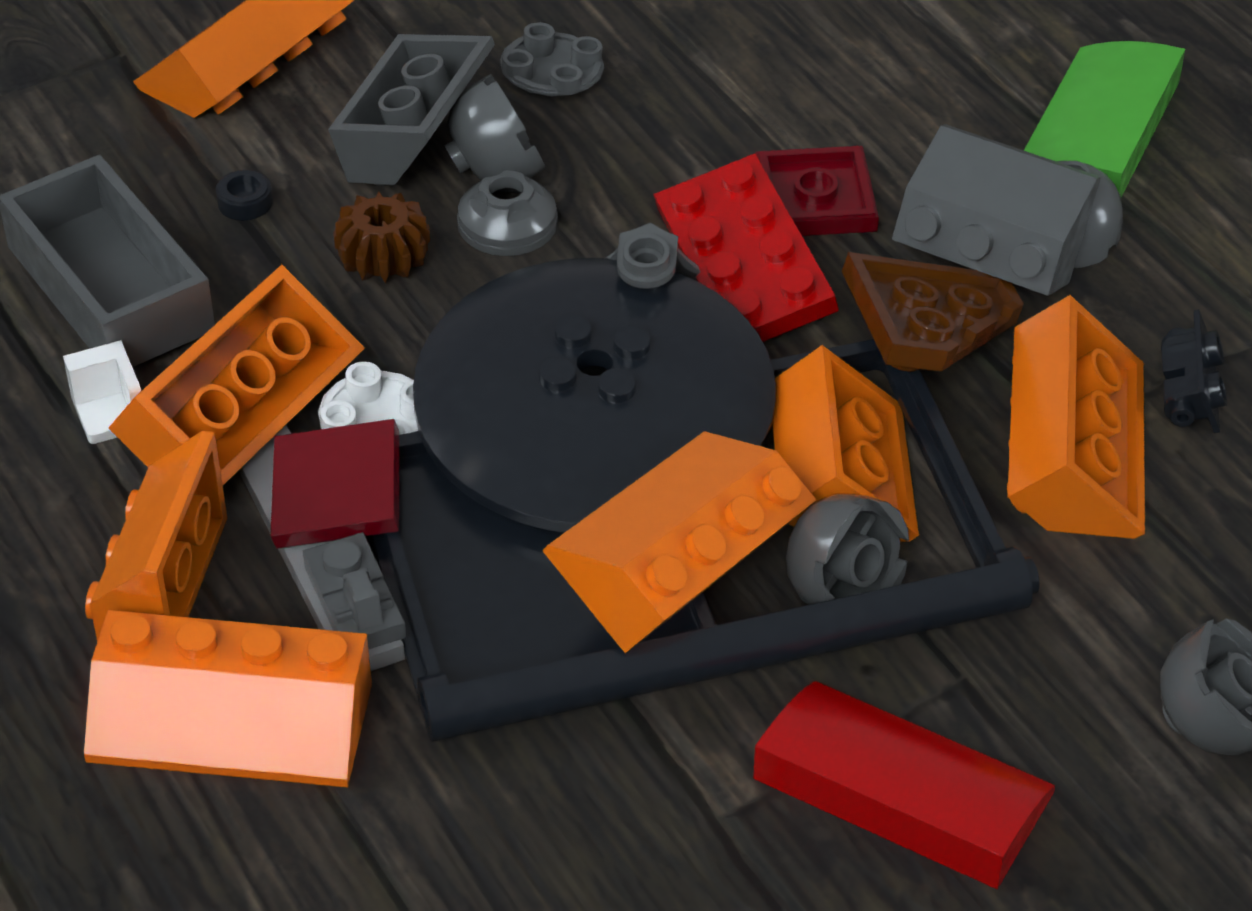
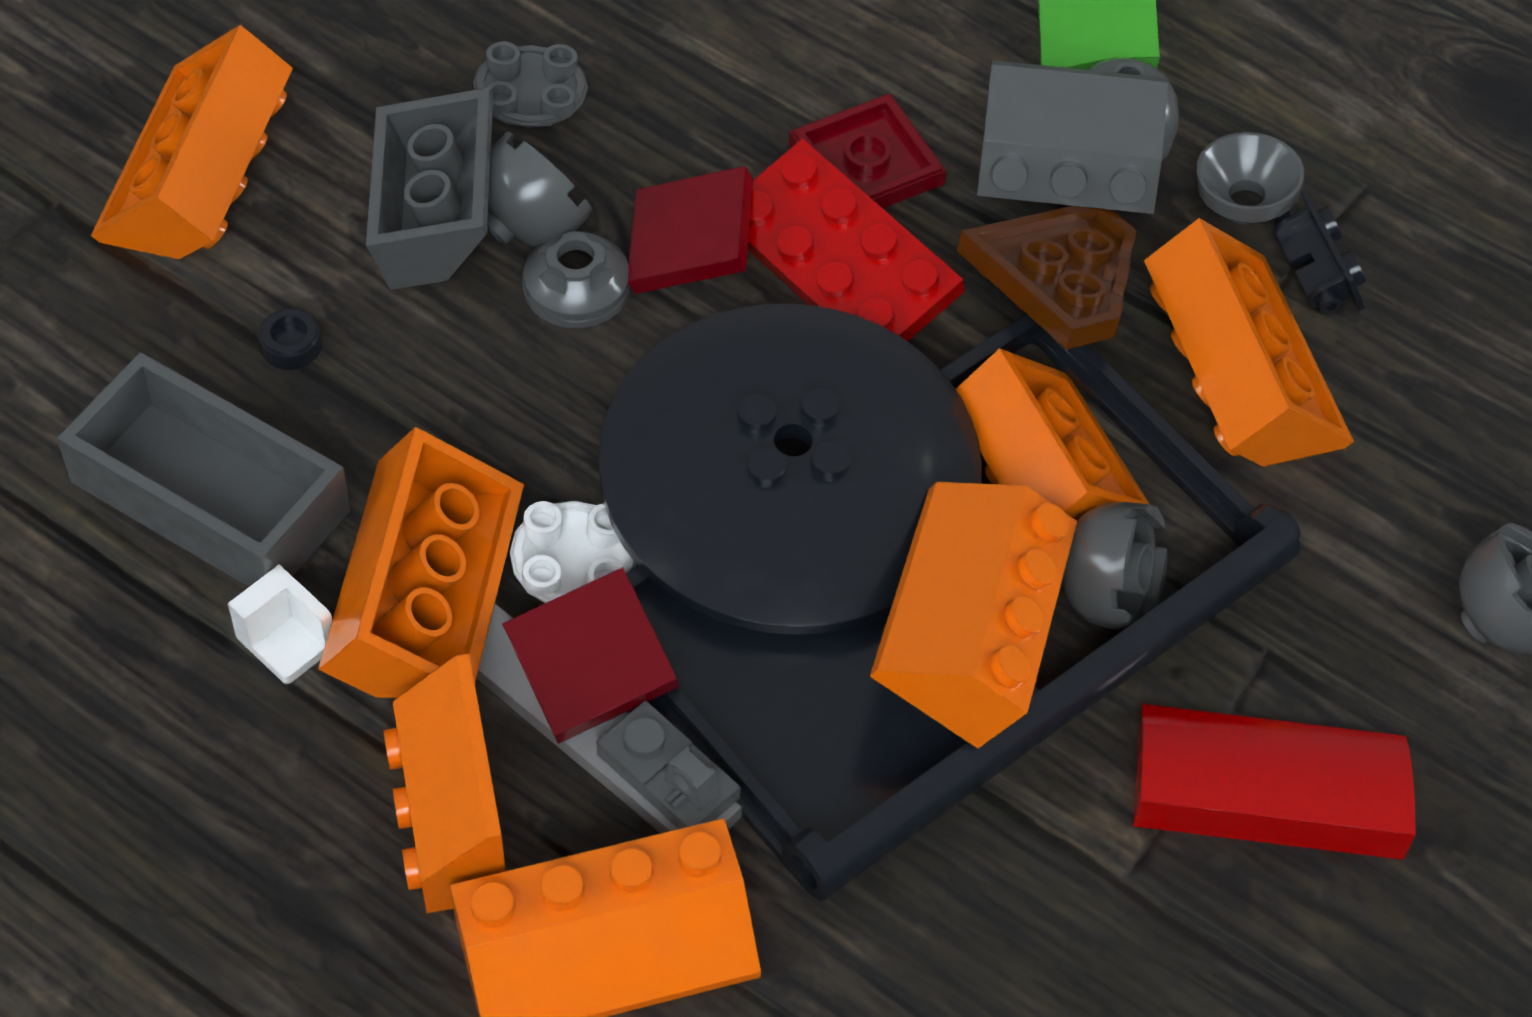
camera: 25 degrees left, 10 degrees up
reddish brown gear [333,191,430,283] -> none
dark grey plant [606,223,701,288] -> none
none -> dark red tile [628,166,753,294]
none -> dark grey piece [1196,132,1304,225]

